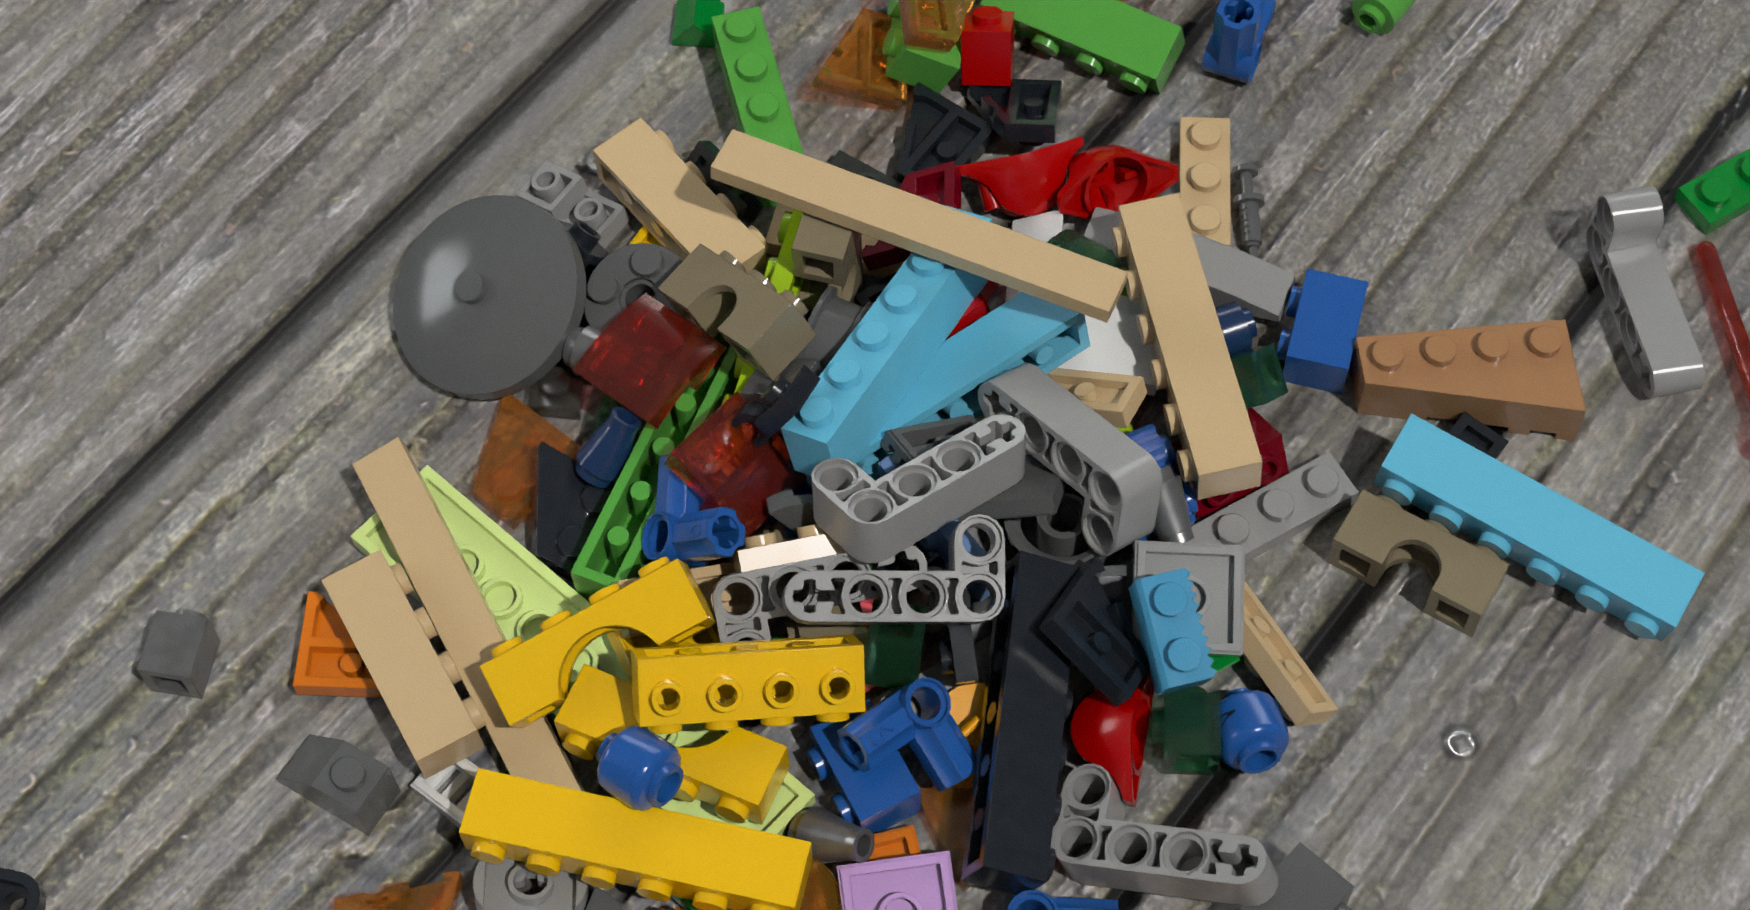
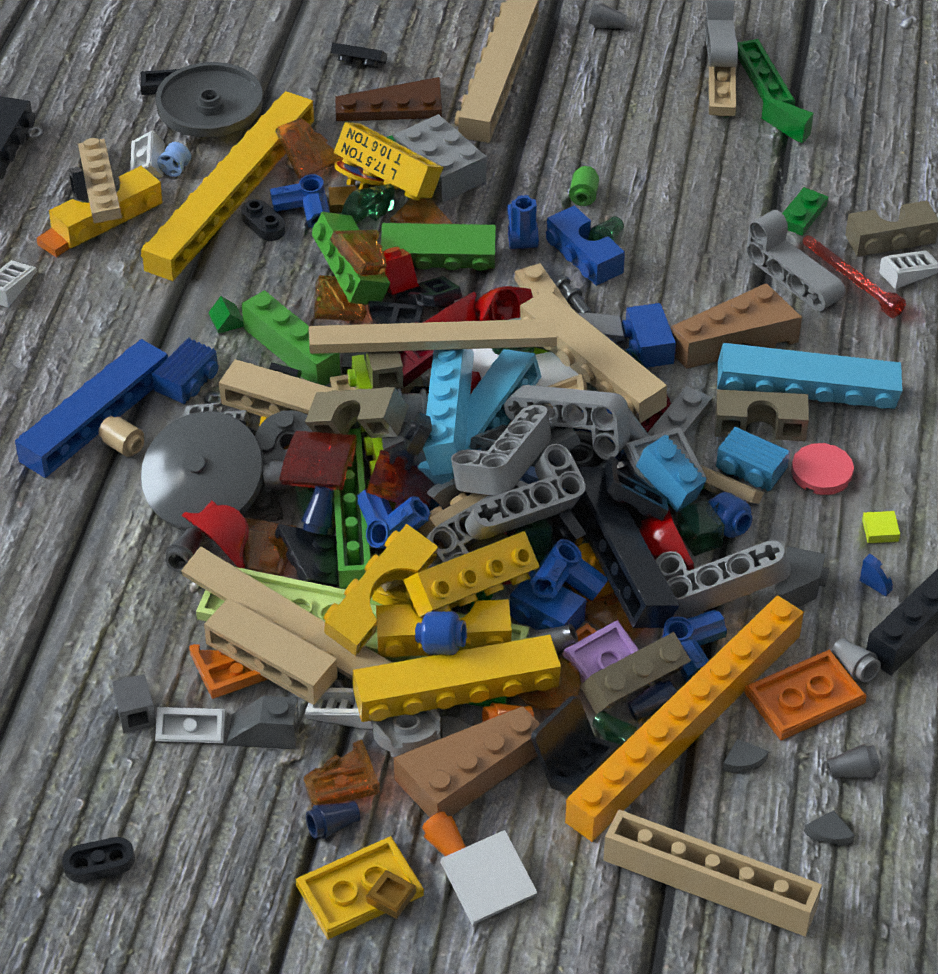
camera: 30 degrees left, 15 degrees down
none -> blue brick [15,339,168,478]
none -> tan brick [99,416,144,457]
none -> blue brick [152,337,219,404]
none -> white slope [155,707,227,744]
none -> flat silver cone [165,528,203,573]
none -> red hat [181,500,249,569]
none -> blue arch [546,205,625,286]
none -> clear green cone [588,216,624,242]
none -> dark azure brick [716,426,790,491]
none -> coral tile [791,443,854,495]
none -> neon yellow tile [862,511,900,543]

